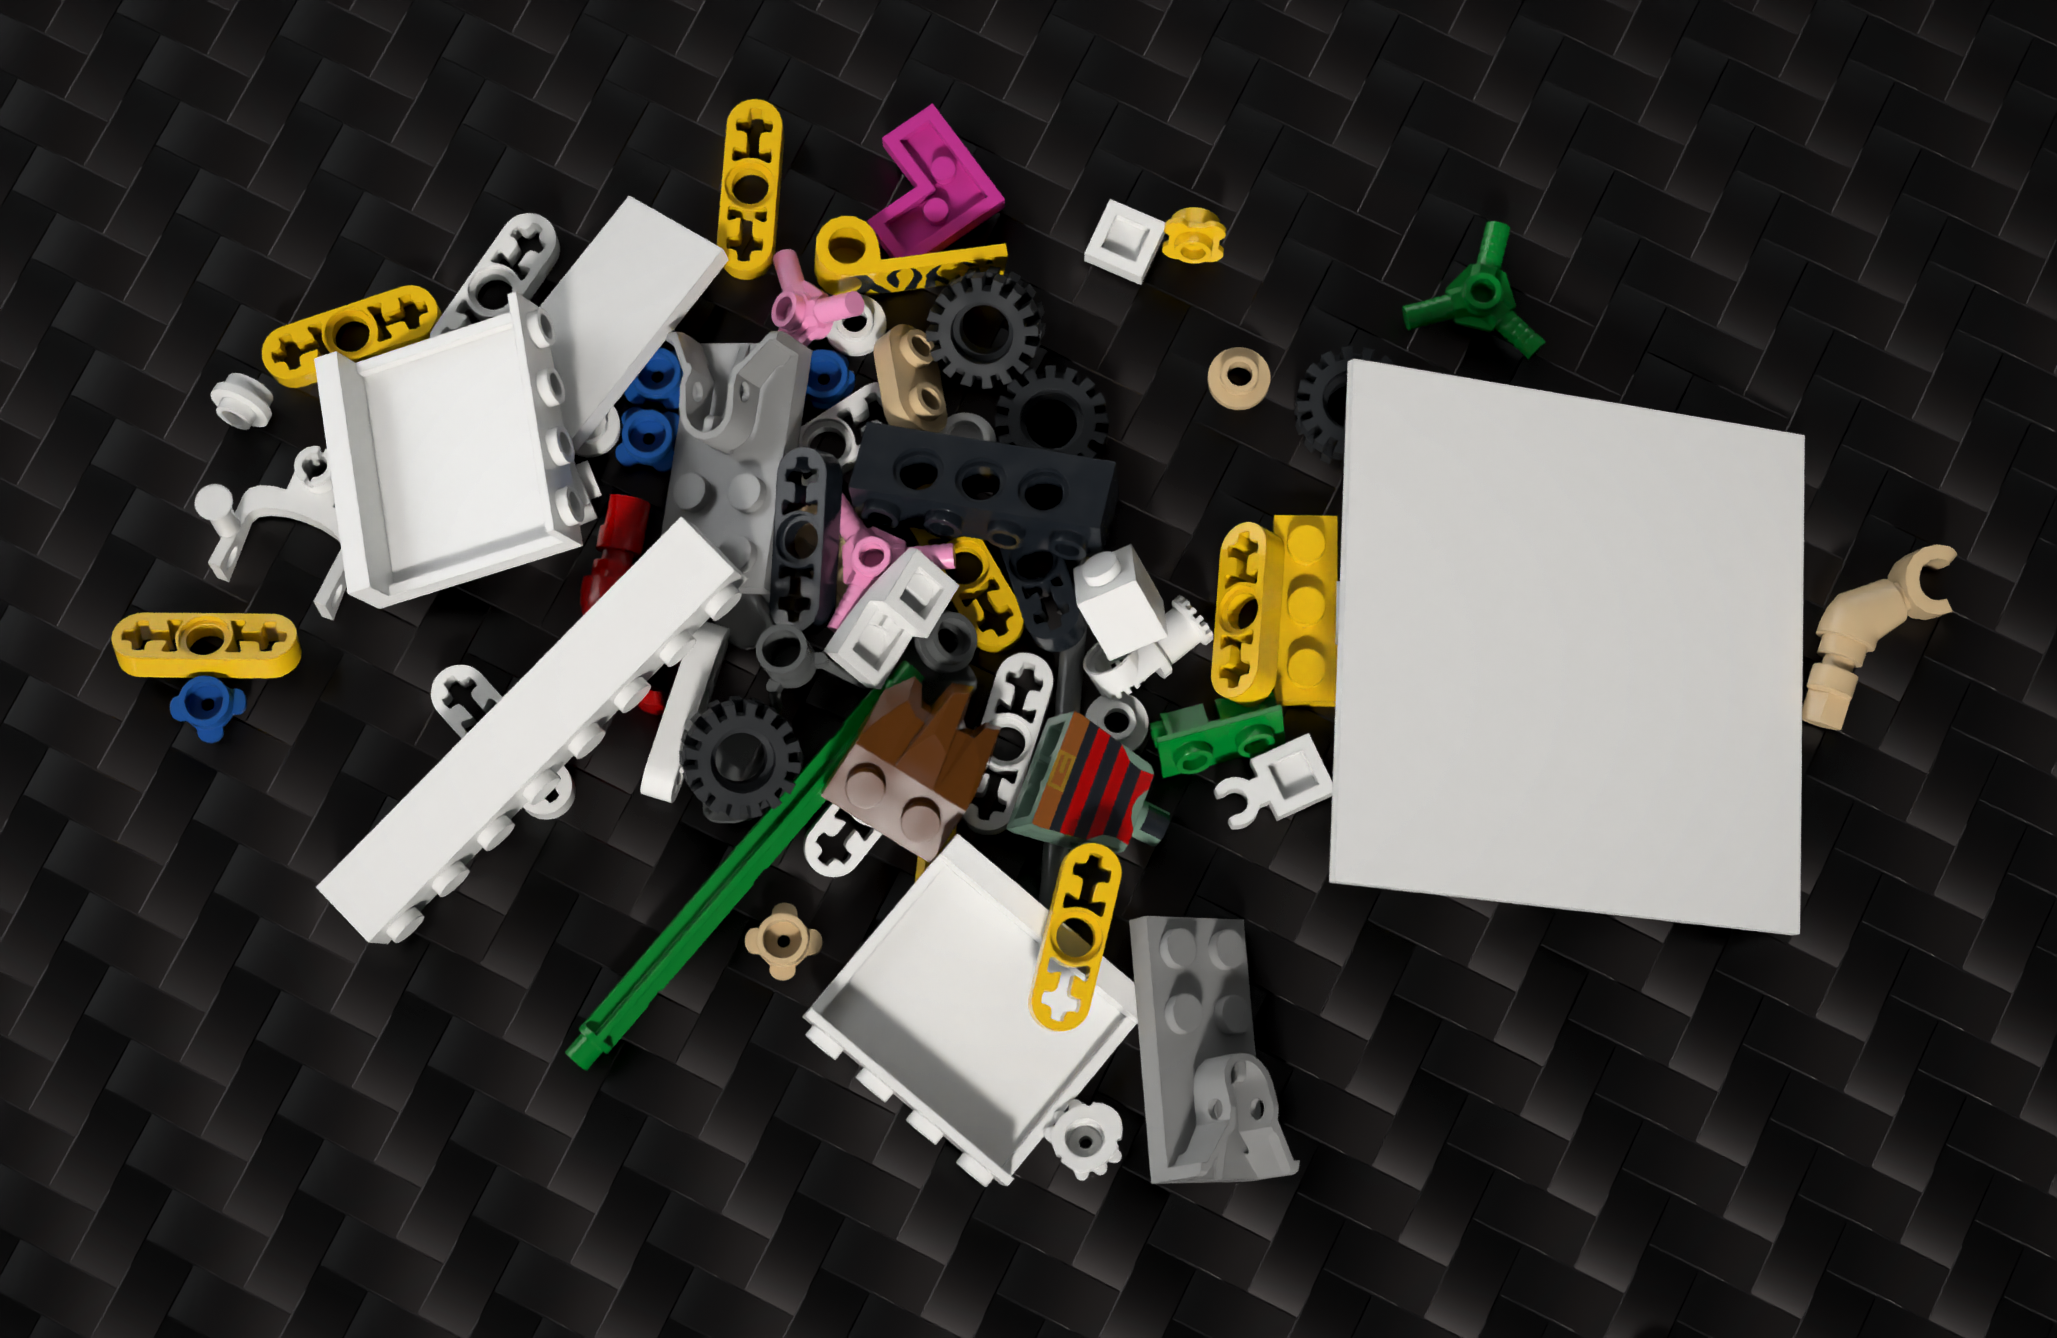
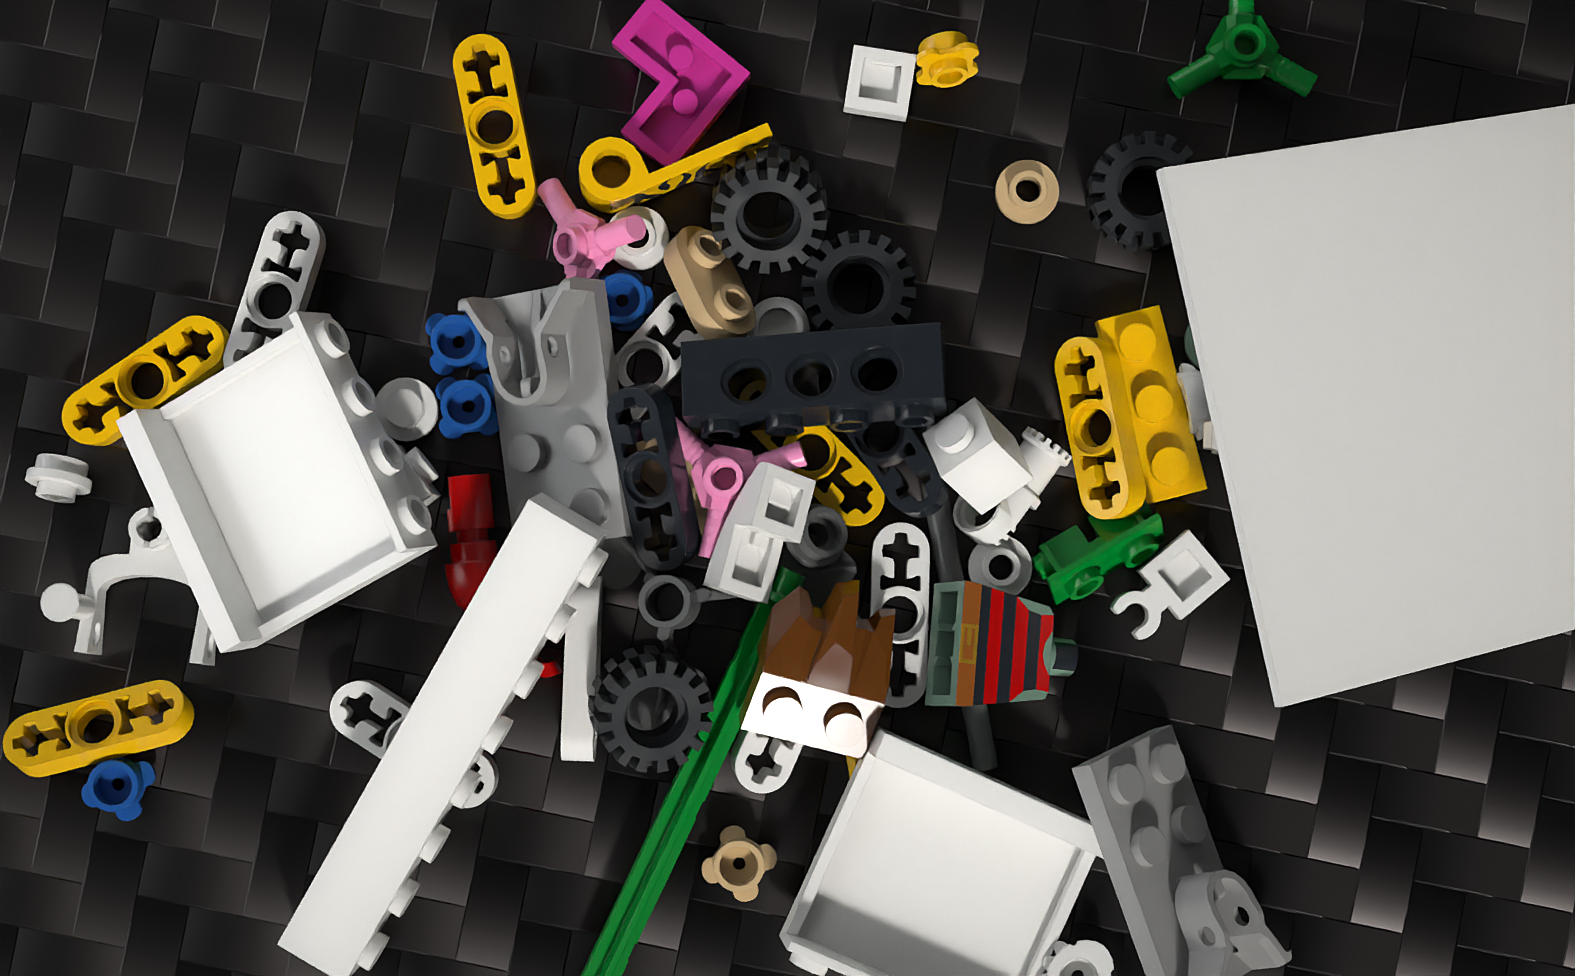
camera: 15 degrees left, 10 degrees up
white tile [540,196,729,452] -> none
yellow beam [1028,843,1122,1032] -> none

